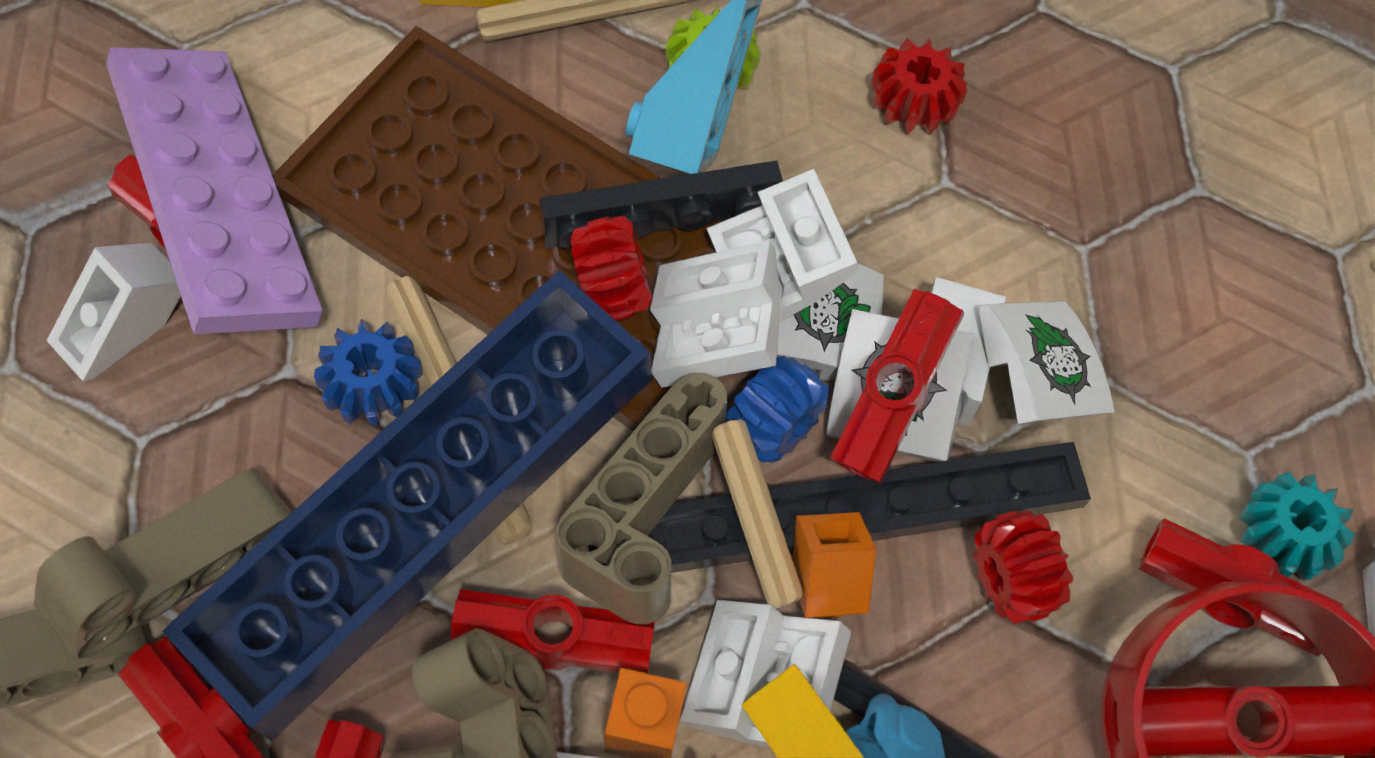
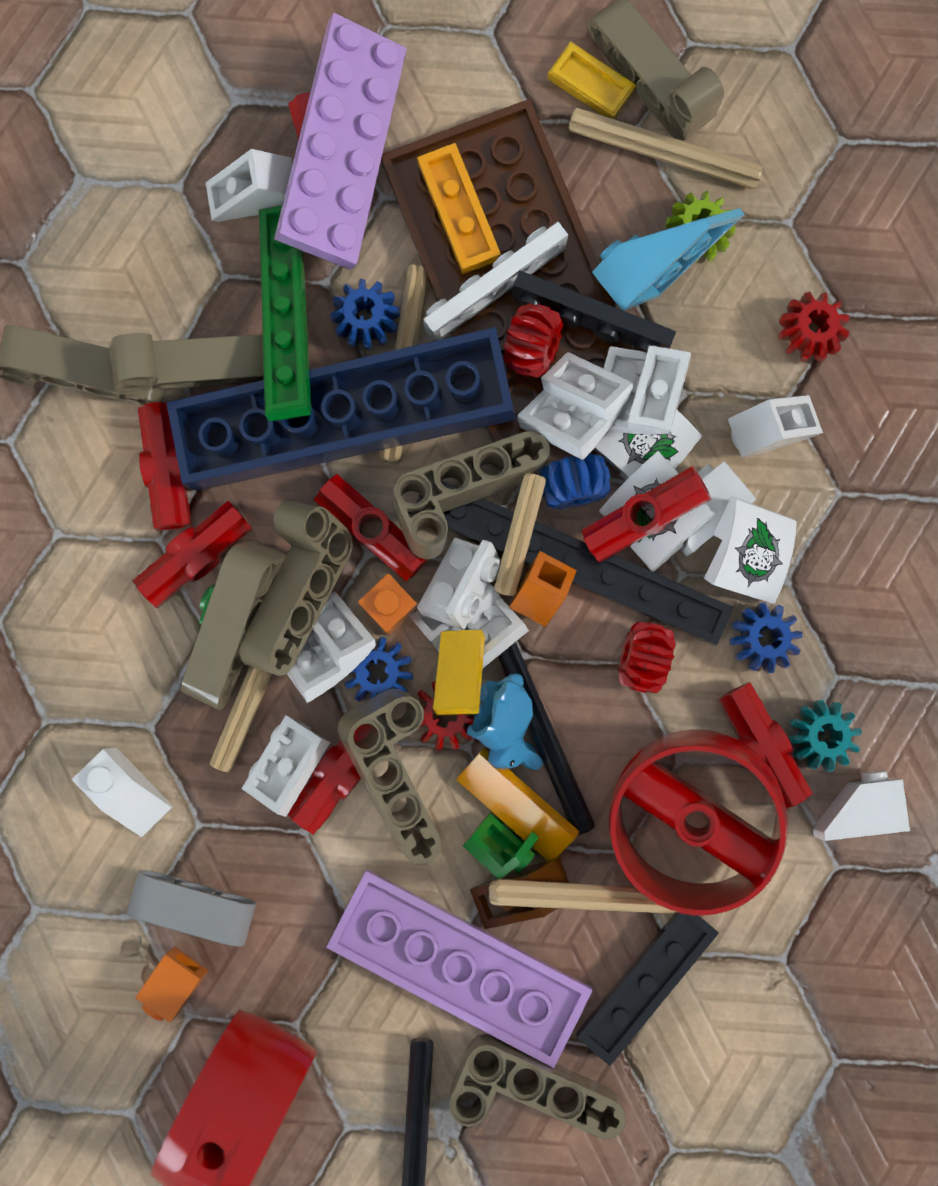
camera: 40 degrees right, 20 degrees up
none -> green tile [259,206,311,422]
none -> light orange plate [417,143,501,275]
none -> white bracket [417,538,501,630]
none -> white plate [423,222,568,342]
none -> white slope [728,395,823,457]
none -> blue gear [729,602,803,674]

